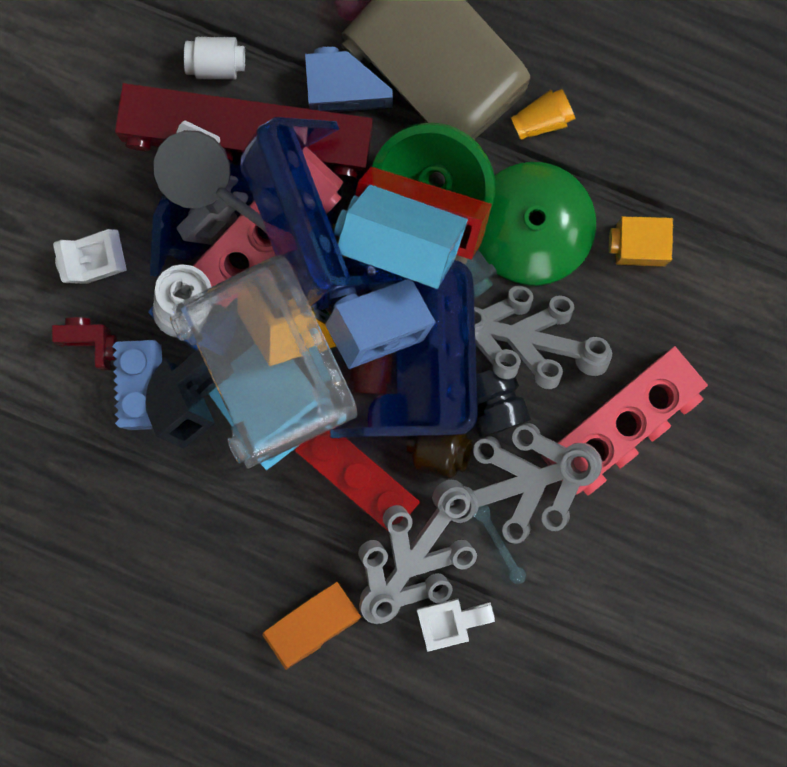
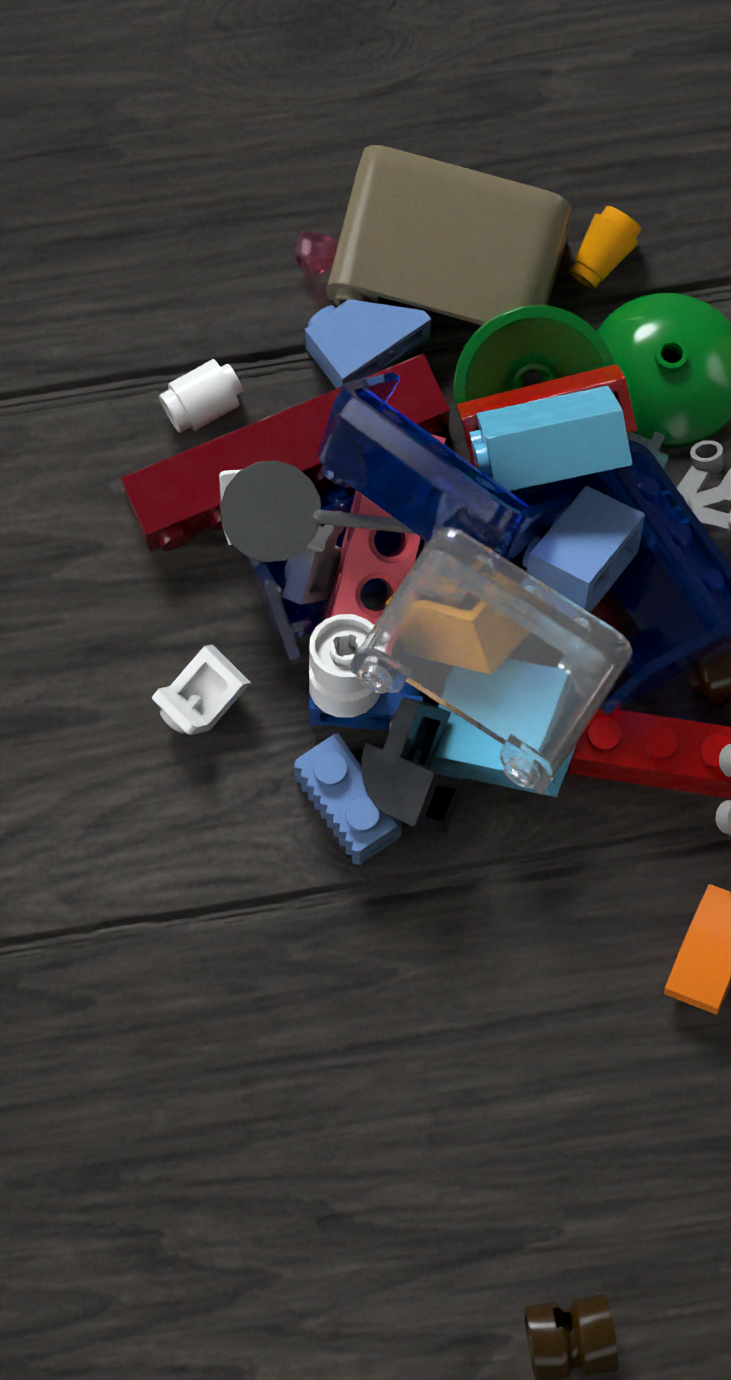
camera: 30 degrees left, 10 degrees down
dark red bracket [52,317,117,370] -> none

